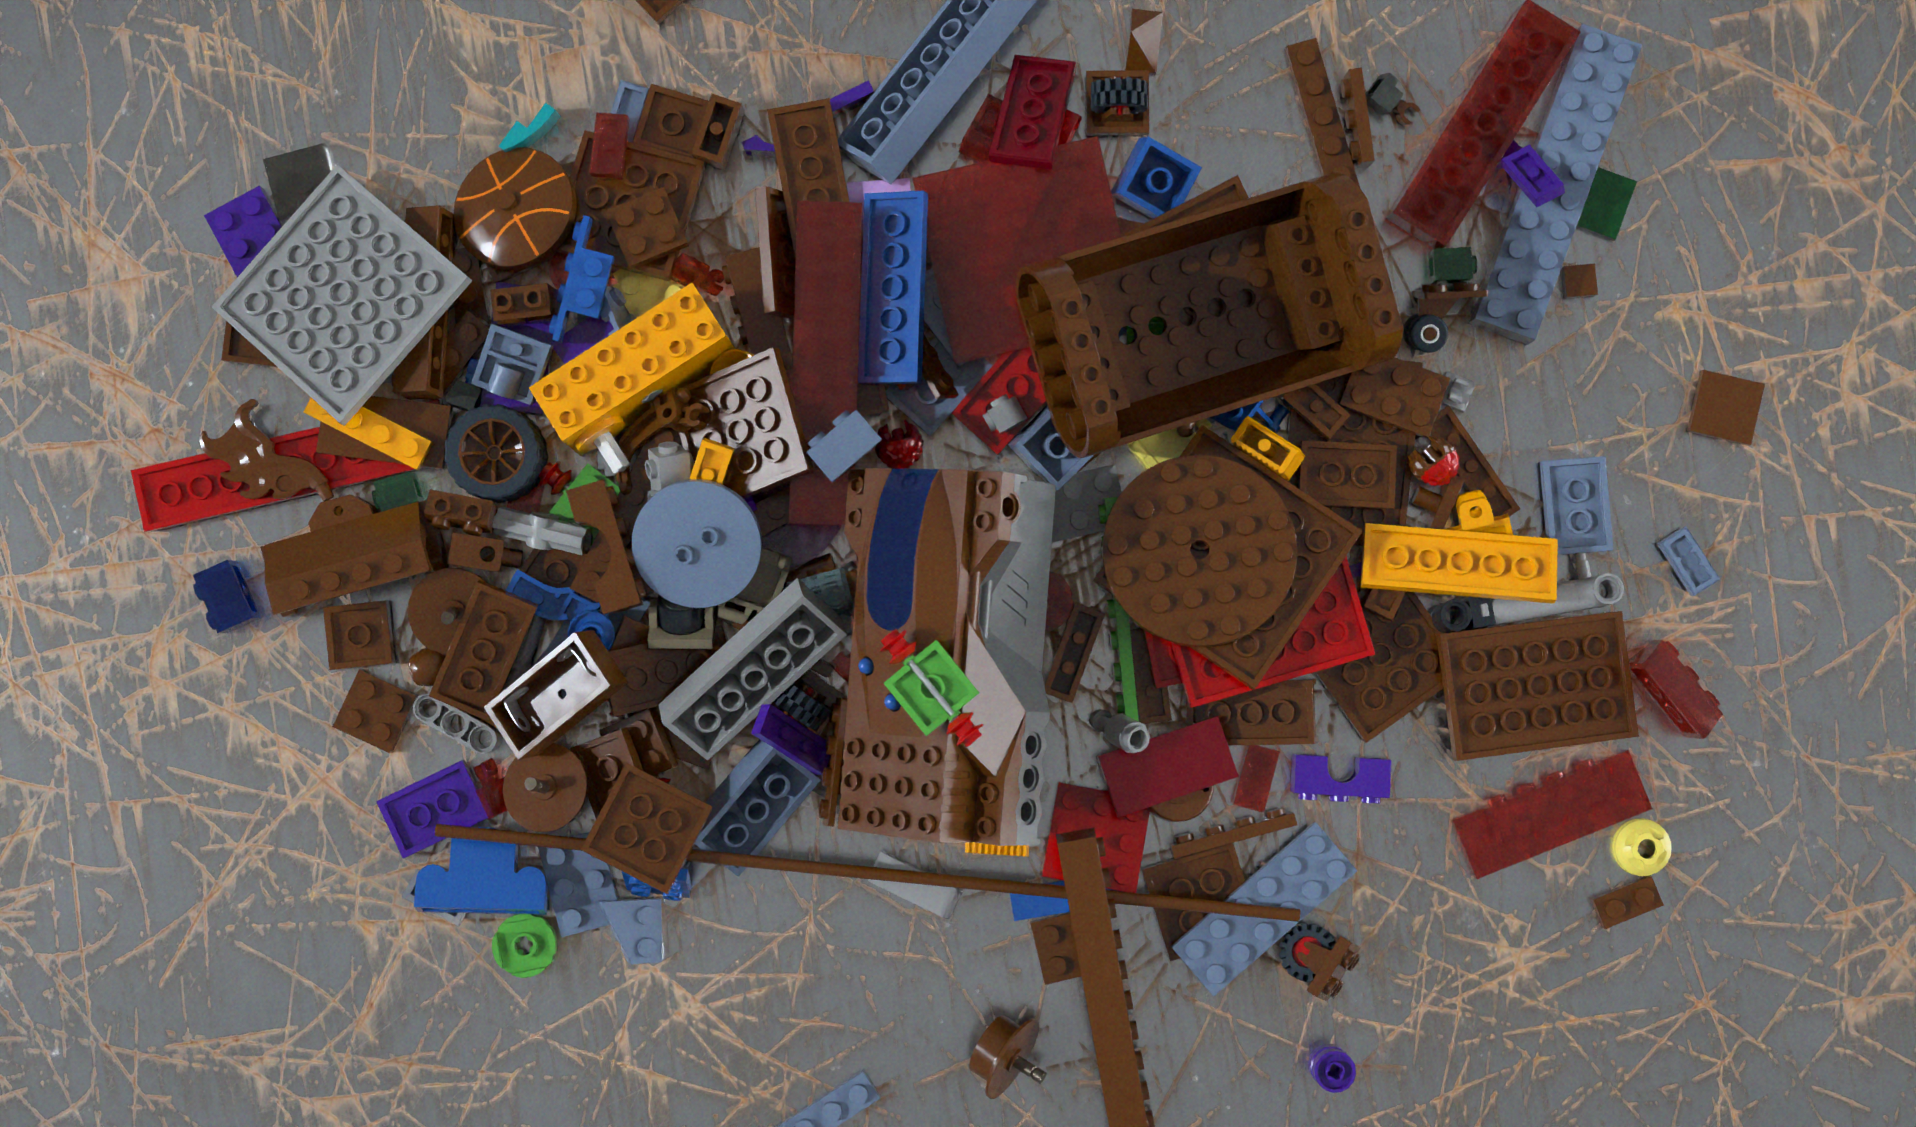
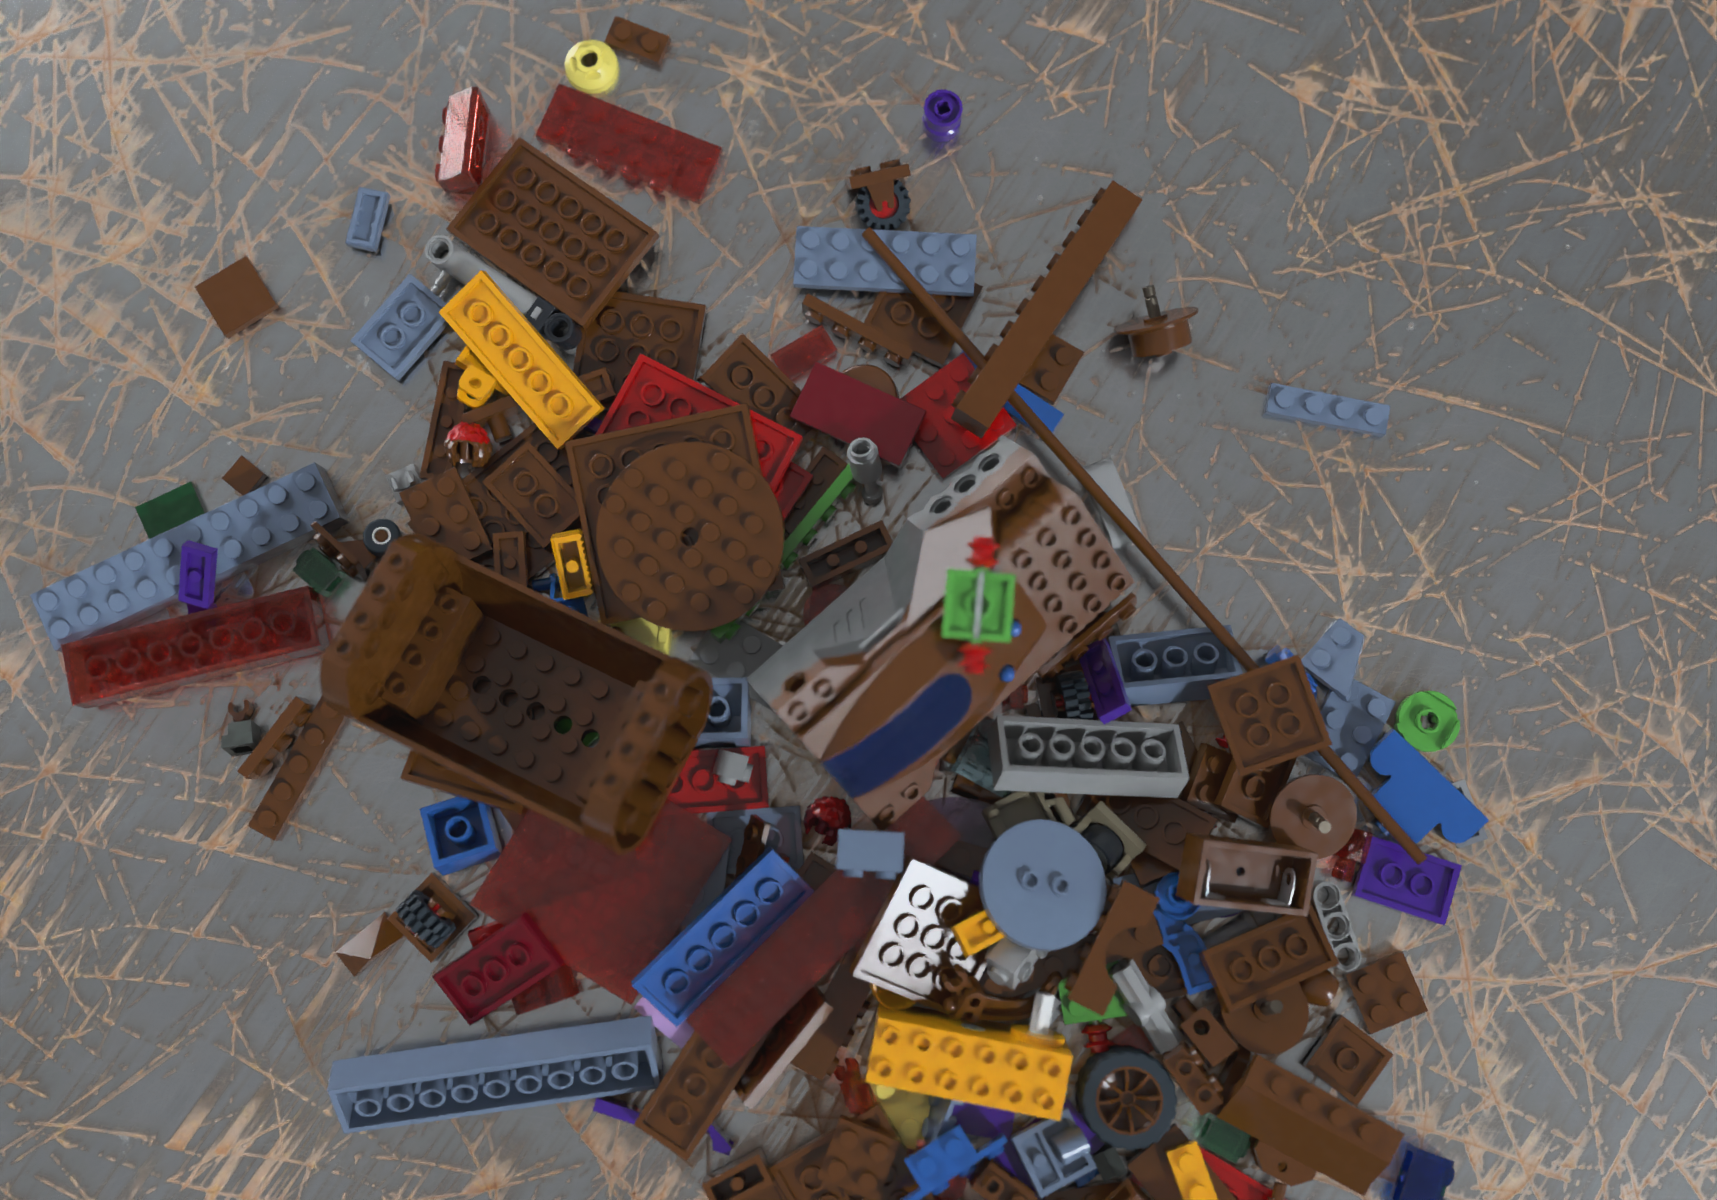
camera: 135 degrees left, 5 degrees down
dark purple arch [1290,754,1392,804] -> none

